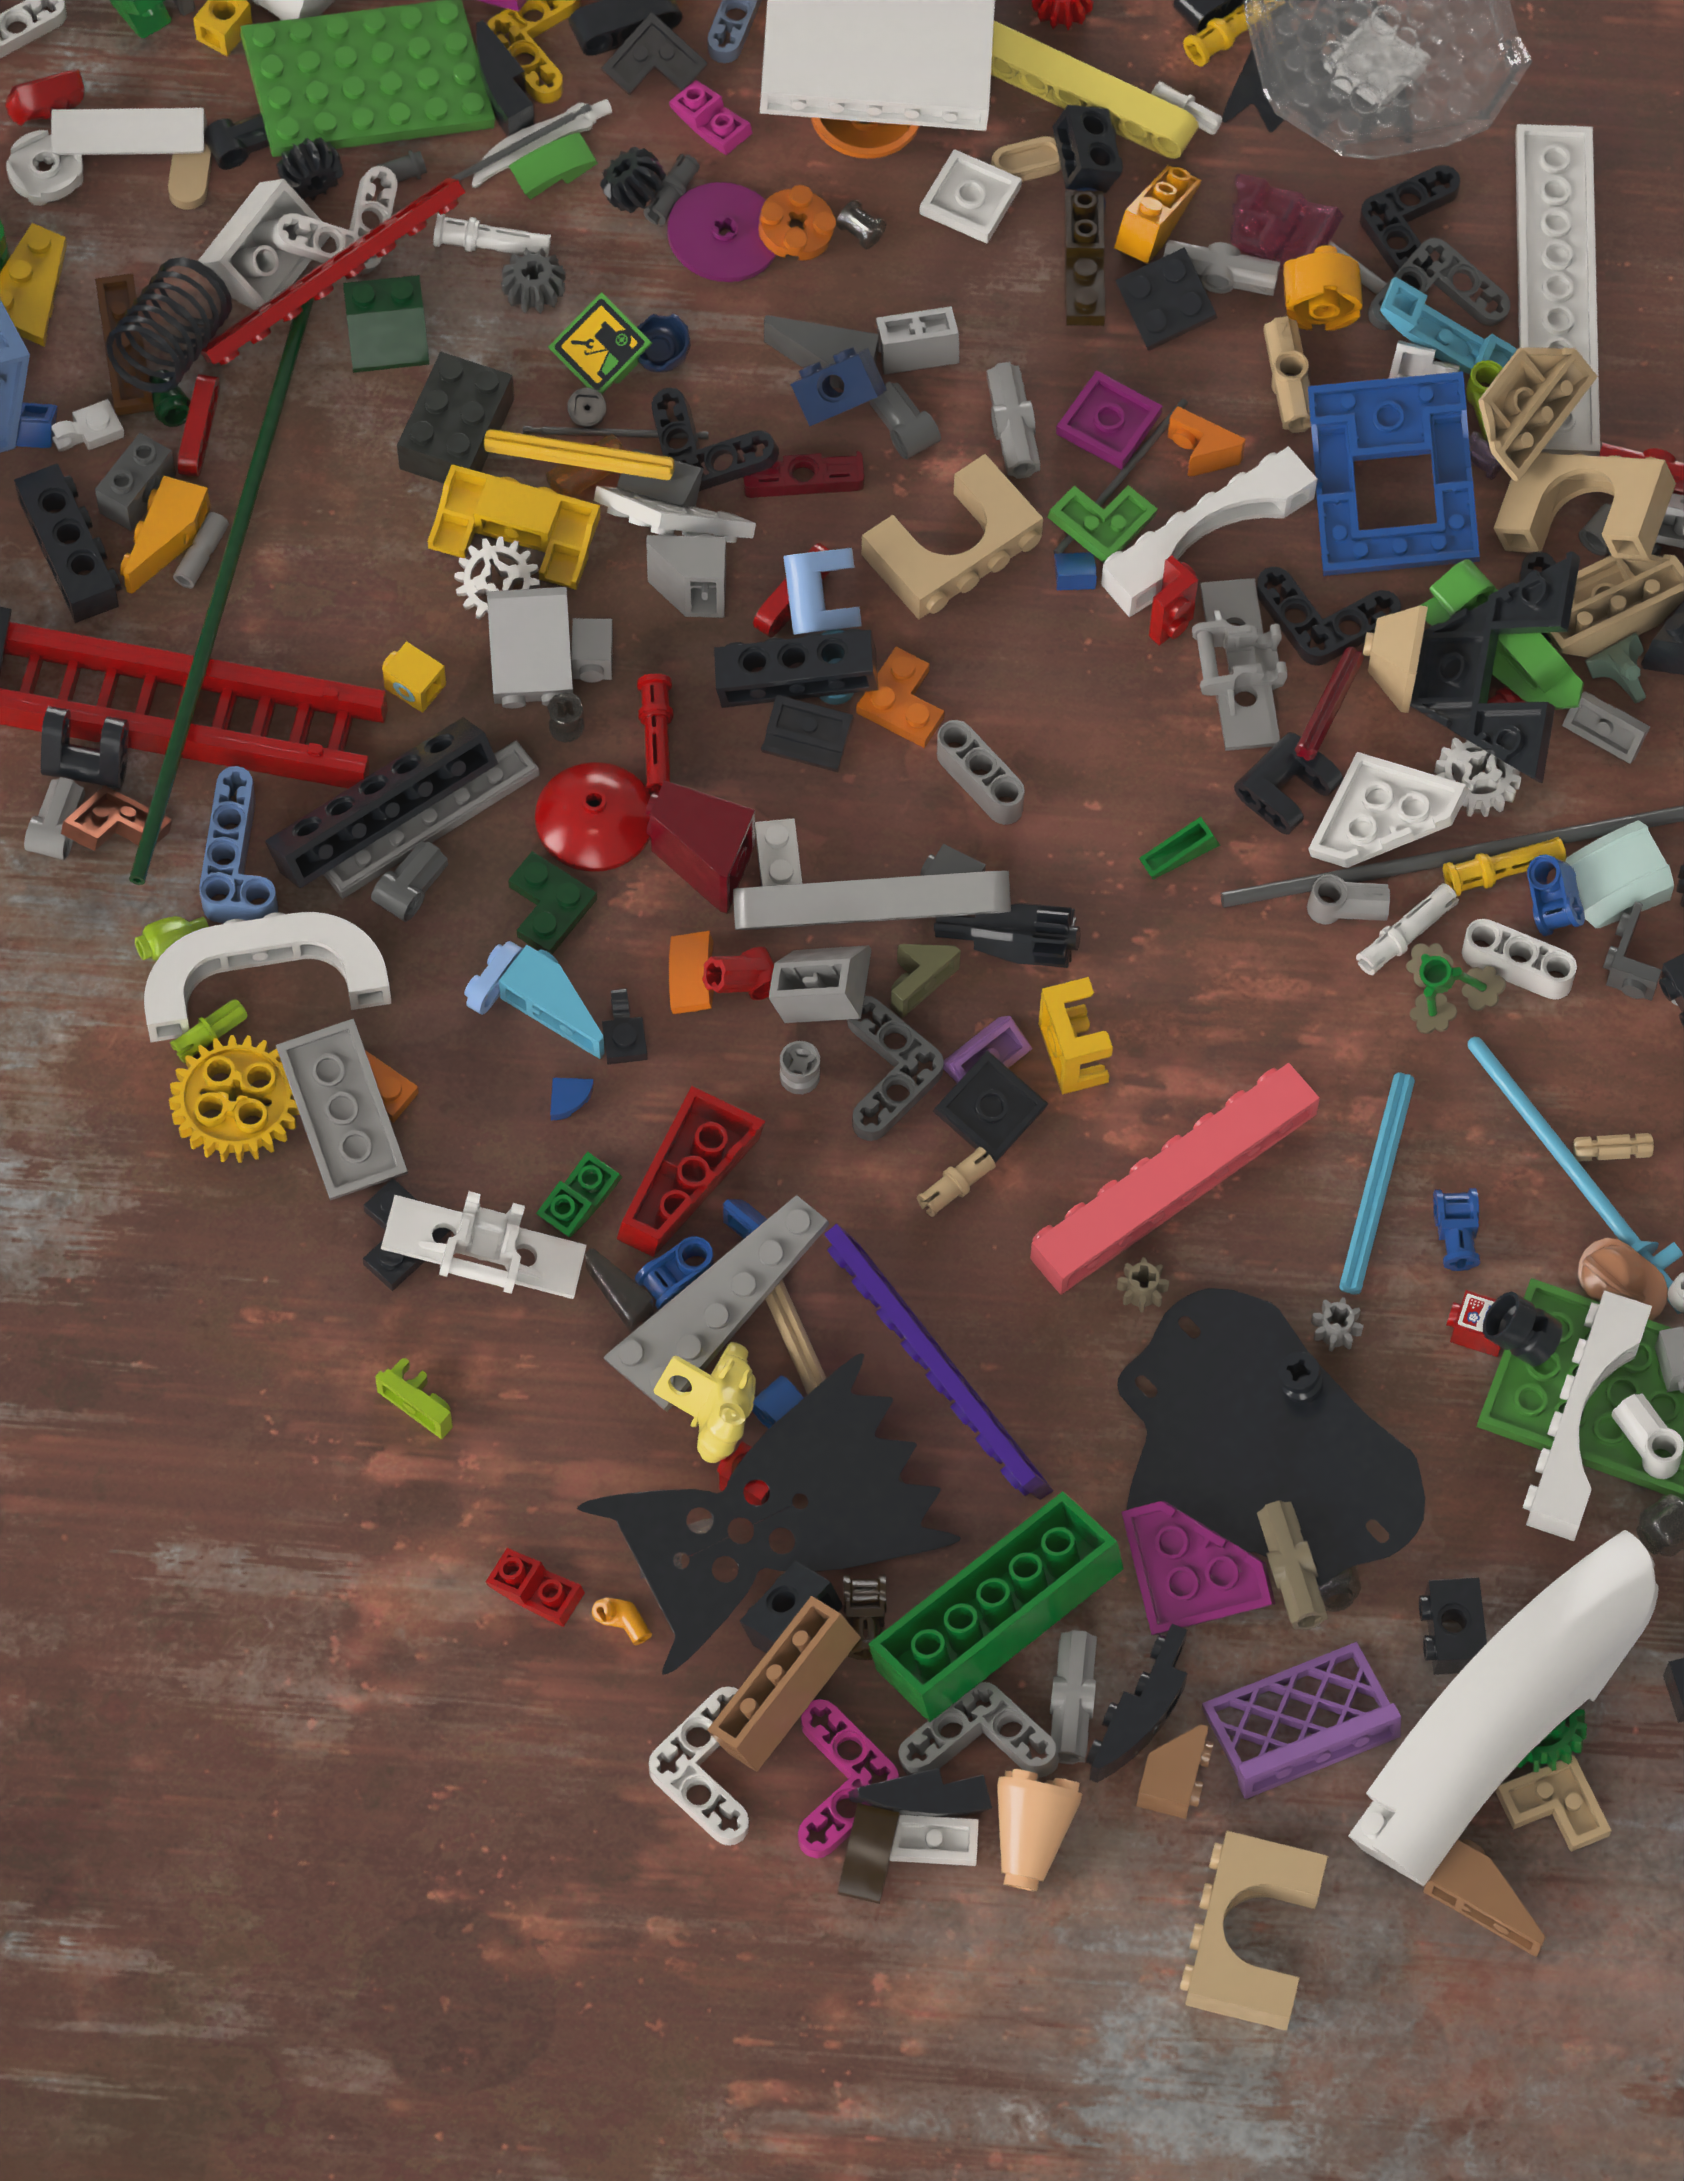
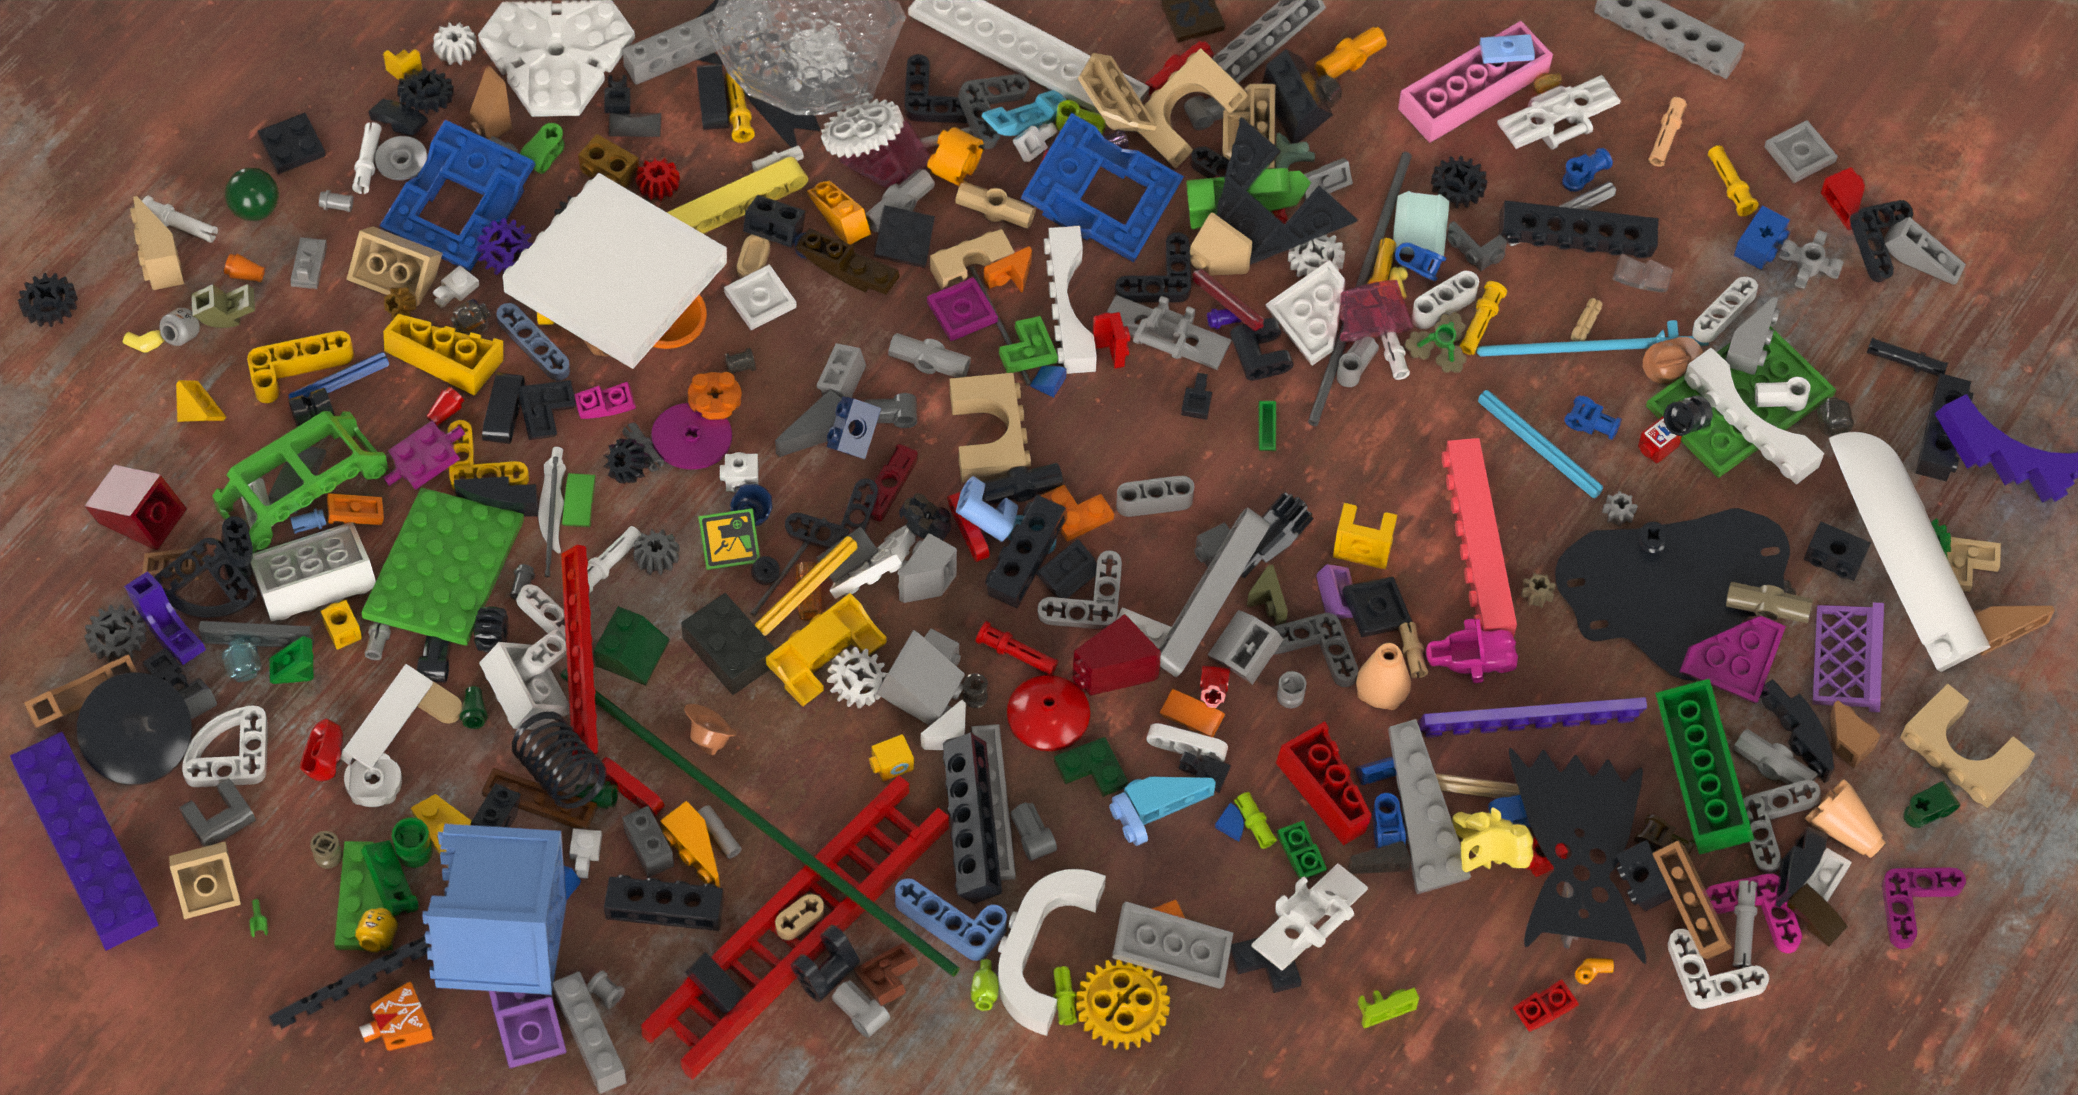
camera: 60 degrees left, 5 degrees down
none -> light grey pin [364,622,391,660]
none -> dark green cone [460,686,488,729]
none -> black brick [471,783,521,828]
none -> nougat piece [684,704,737,756]
none -> white brick [720,452,759,493]
none -> tan beam [775,894,824,940]
none -> white gear [821,99,904,158]
none -> black plate [899,493,951,541]
none -> white slope [921,700,966,750]
none -> tan arch [930,229,1015,290]
none -> black piece [982,463,1064,505]
none -> light grey beam [1038,550,1122,630]
none -> white beam [1146,723,1228,762]
none -> black plate [1181,372,1212,420]
none -> dark purple pin [1207,308,1242,329]
none -> lime pin [1234,792,1277,849]
none -> clear pink slope [1340,280,1414,341]
none -> light nougat cone [1356,643,1411,710]
none -> light yellow arm [1389,266,1408,301]
none -> dark pink piece [1426,619,1518,683]
none -> yellow pin [1459,281,1507,355]
none -> light grey pin [1733,881,1757,968]
none -> magenta beam [1882,867,1966,949]
none -> dark green piece [1903,781,1961,828]

